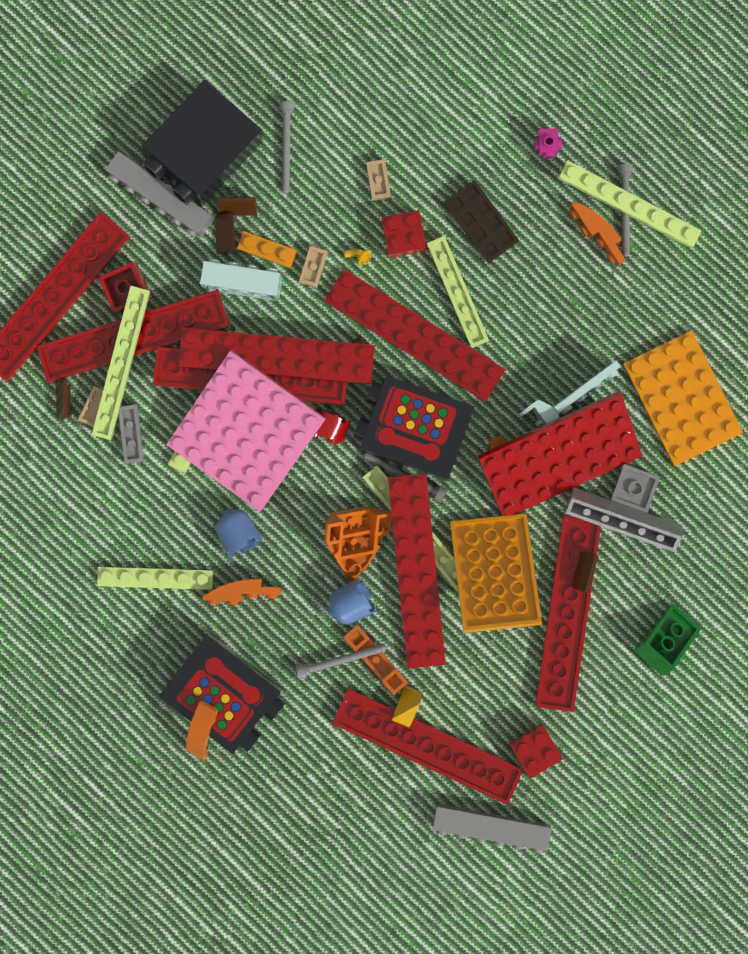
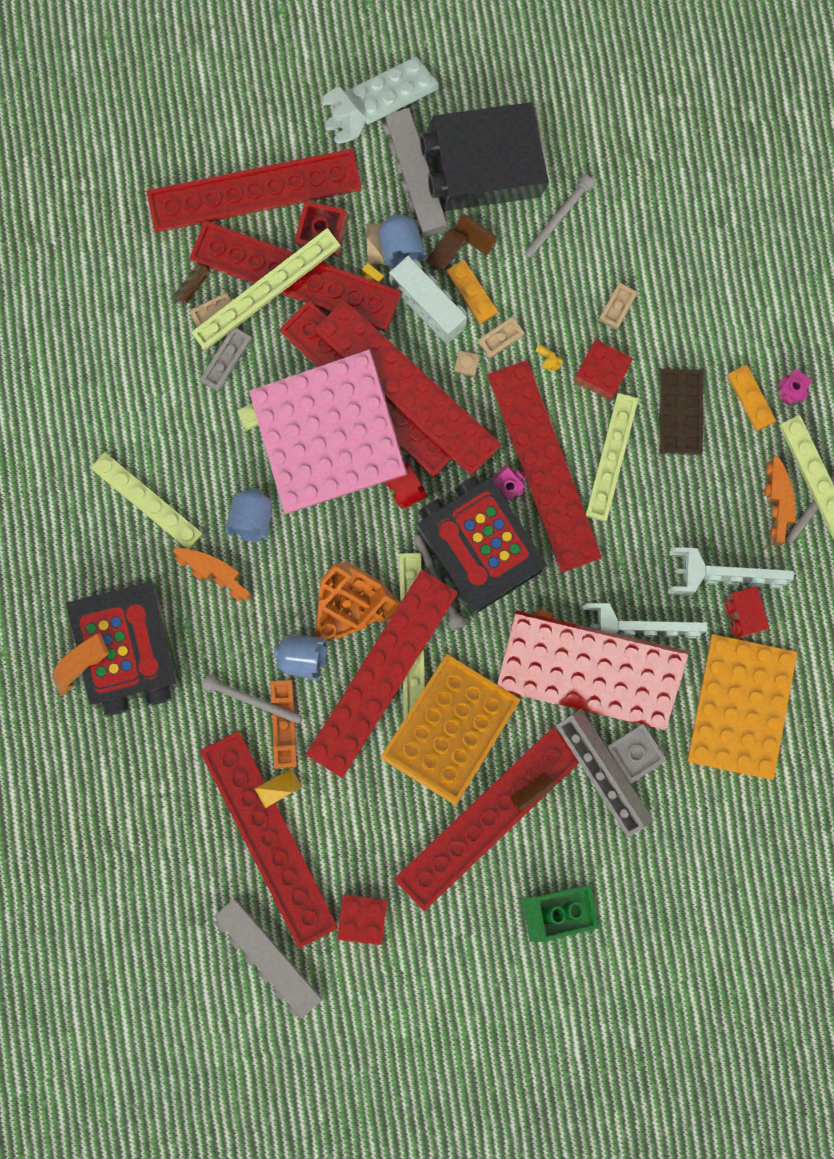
camera: 30 degrees right, 5 degrees down
none -> light aqua hinge [323,57,439,143]
none -> yellow plate [362,263,384,284]
none -> tan slope [367,223,389,266]
none -> medium blue cylinder [379,214,426,269]
none -> tan plate [454,351,479,377]
none -> dark pink brick [491,464,525,500]
none -> light aqua hinge [668,548,794,596]
none -> red brick [723,586,769,639]
none -> light orange plate [727,365,776,432]

